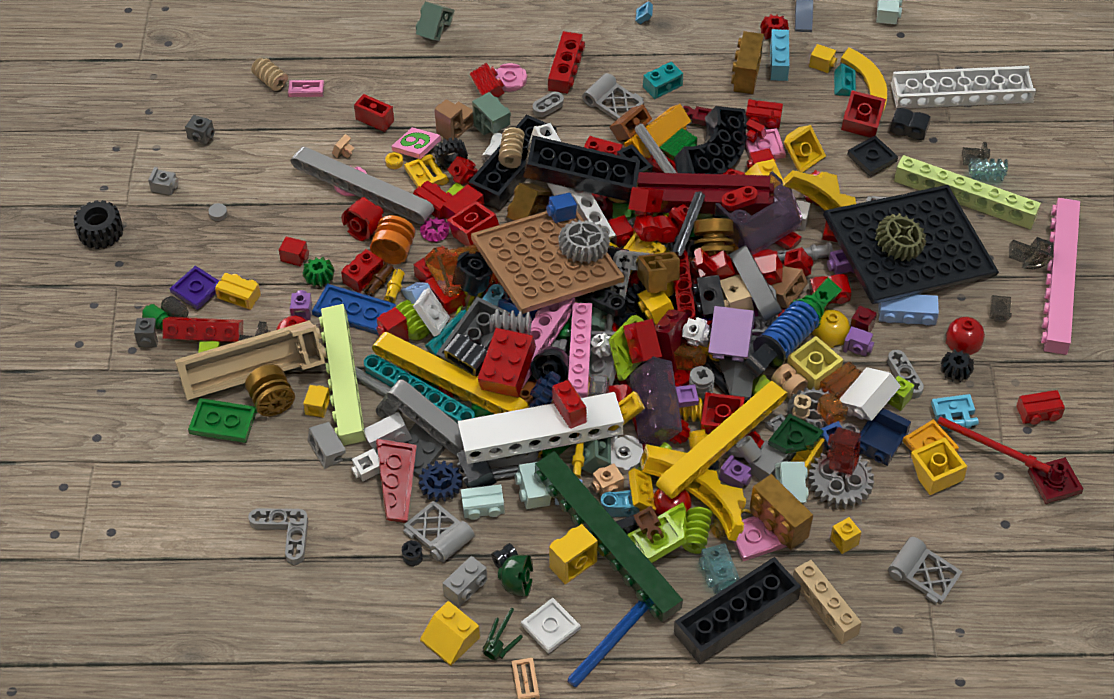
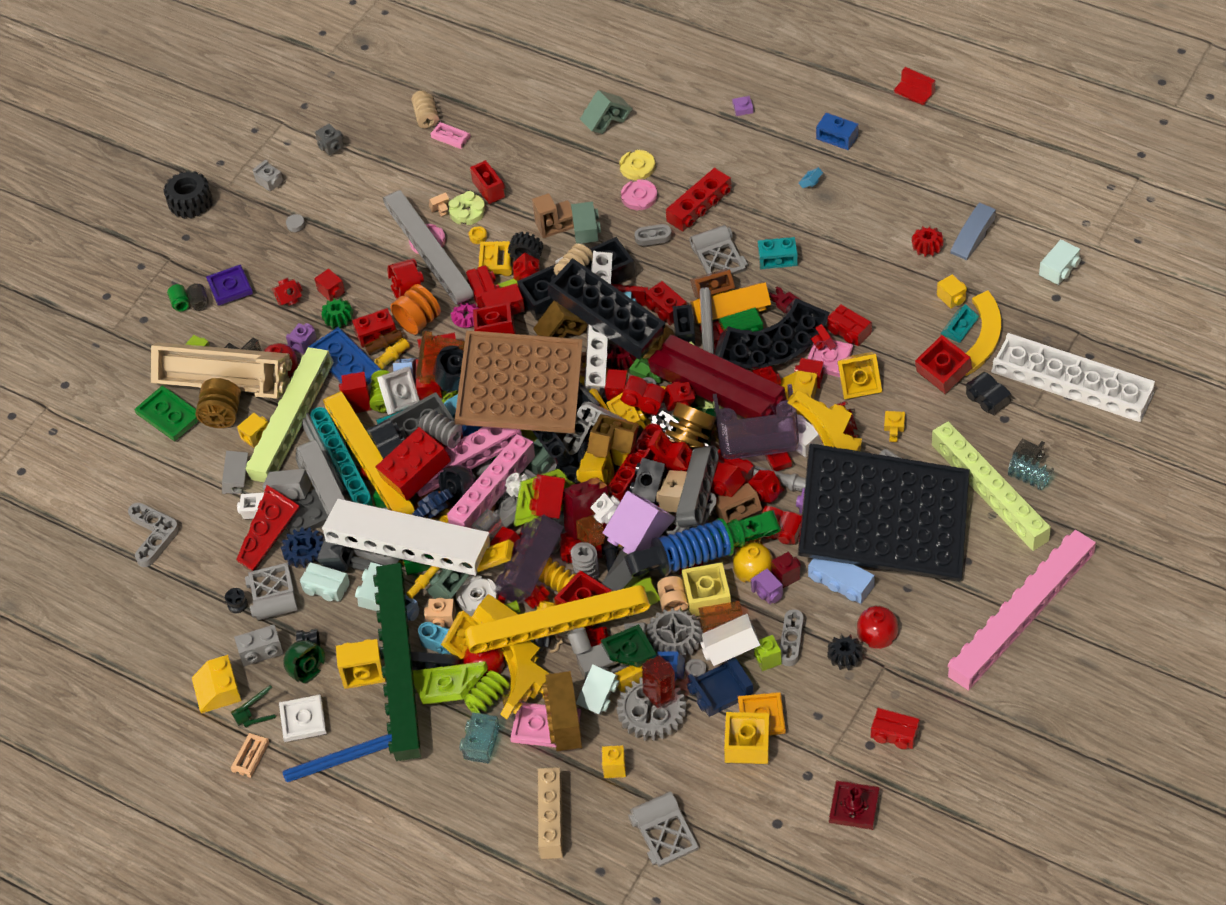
camera: 35 degrees right, 0 degrees up
dark grey bracket [134,318,158,348] -> none
red brick [163,317,243,342] -> none
yellow brick [215,273,261,310] -> none
bright pink tile [391,127,441,159] -> none
red brick [470,63,505,98] -> none
blue brick [546,192,577,223] -> none
red brick [552,380,587,429] -> none
light grey gear [558,219,610,264] -> none
red brick [628,187,664,215] -> none
reddish brown plate [633,506,664,543] -> none
black axle [672,191,705,257] -> none
black brick [674,557,801,664] -> none
medium lavender plate [675,385,699,407] -> none
medium lavender brick [719,455,752,488] -> none
red plate [722,186,758,211] -> none
pearl gold brick [731,31,764,95] -> none
medium azure brick [770,29,789,81] -> none
tan bush [792,394,811,420] -> none
clear orange brick [817,393,848,425] -> none
black plate [847,135,898,176] -> none
olive gear [875,213,926,261] -> none
medium azure plate [931,394,979,431] -> none
red bar [937,416,1051,474] -> none
clear smoke bracket [990,295,1012,323] -> none
clear smoke brick [1009,237,1054,269] -> none
none -> red brick [271,277,303,305]
none -> yellowish green plate [449,191,485,225]
none -> light yellow tile [620,150,655,180]
none -> yellow plate [884,411,905,442]

